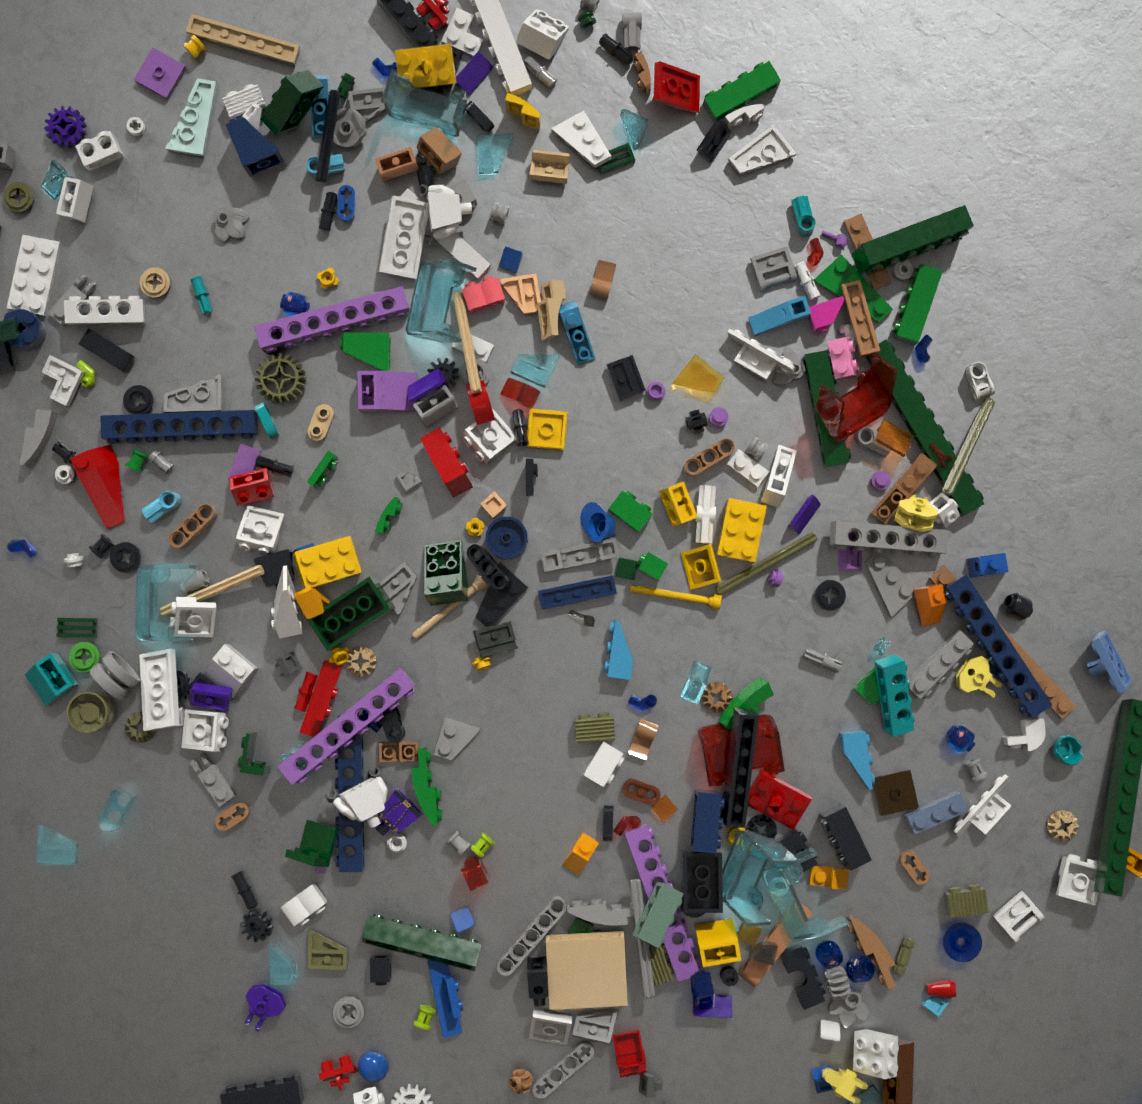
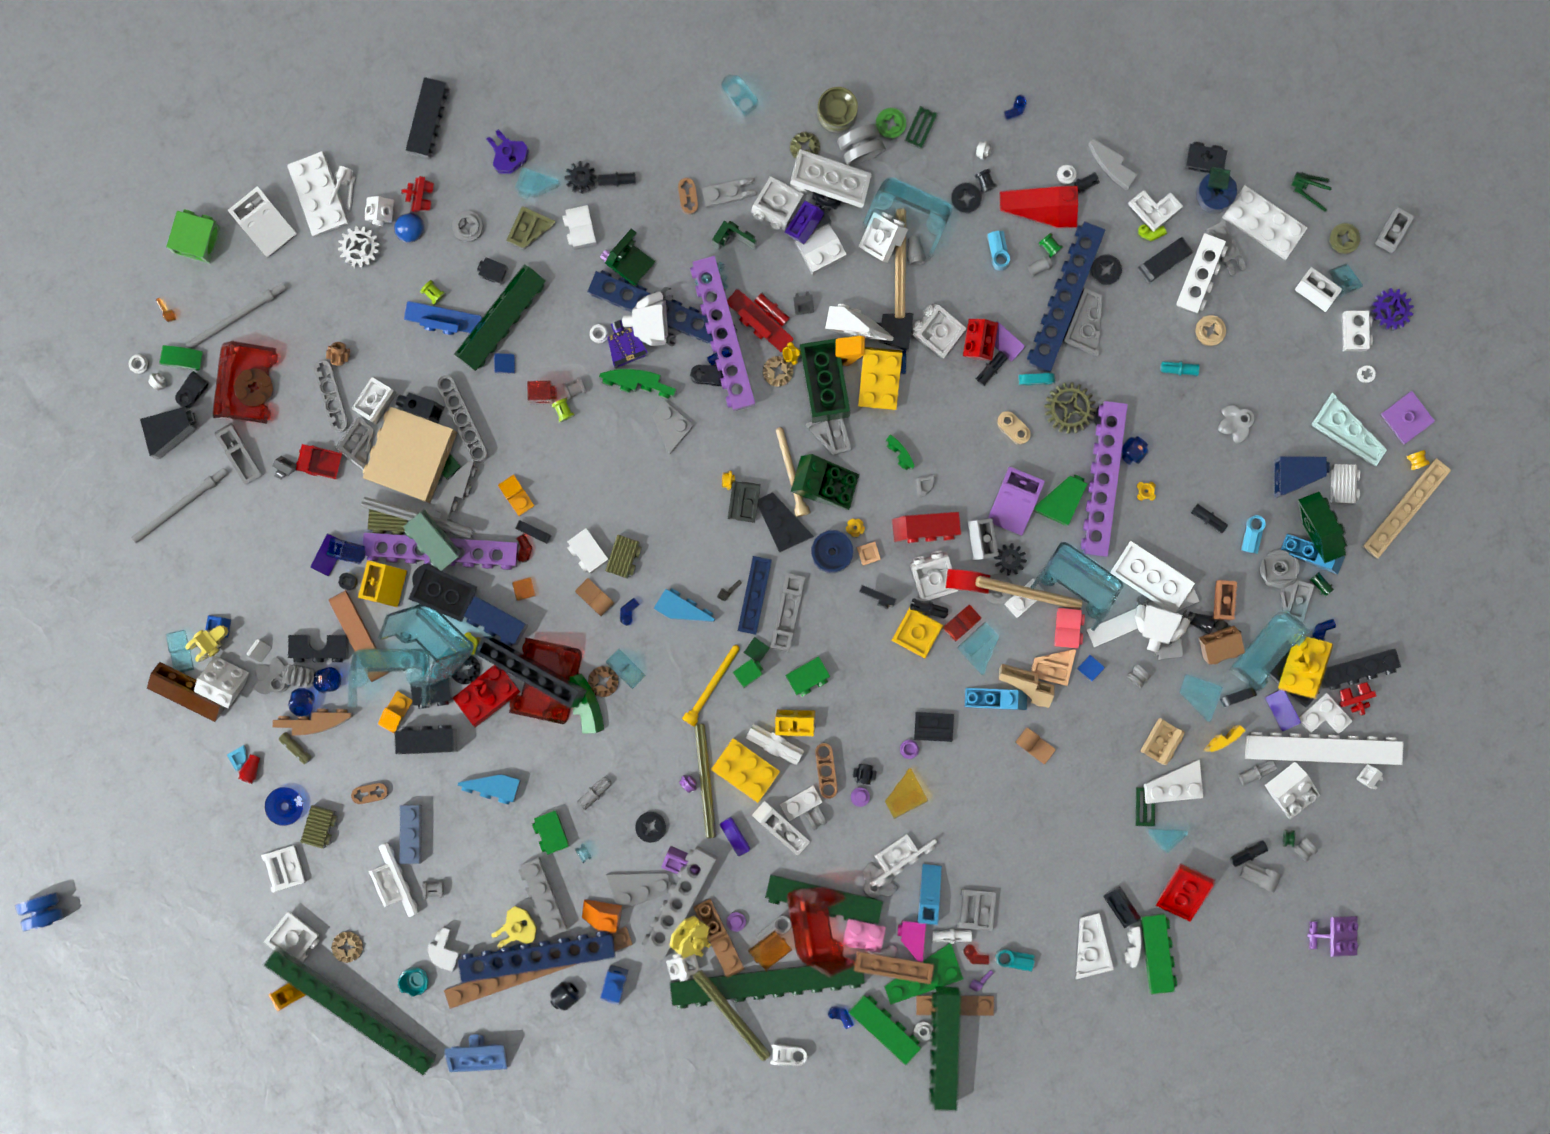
camera: 115 degrees right, 0 degrees up
teal slope [25,653,79,707] -> none
clear light blue wing [36,825,78,864] -> none
medium nougat beam [169,504,218,549] -> none
white slope [243,103,262,130] -> none
green plate [307,450,338,489] -> none
black axle [316,89,340,183] -> none
blue beam [337,185,356,223] -> none
medium nougat slope [378,741,418,762] -> none
dark purple slope [408,369,446,403] -> none
black beam [466,544,512,592] -> none
blue piece [580,502,616,543] -> none
copper plate [623,779,660,805] -> none
medium nougat slope [633,51,651,96] -> none
yellow slope [681,544,721,590] -> none
pearl gold tile [737,919,762,946] -> none
clear smoke brick [748,941,778,965] -> none
dark brown plate [873,769,919,816] -> none
teal brick [874,654,915,737] -> none
clear red hand [930,443,953,467] -> none
clear blue head [945,724,975,753] -> none

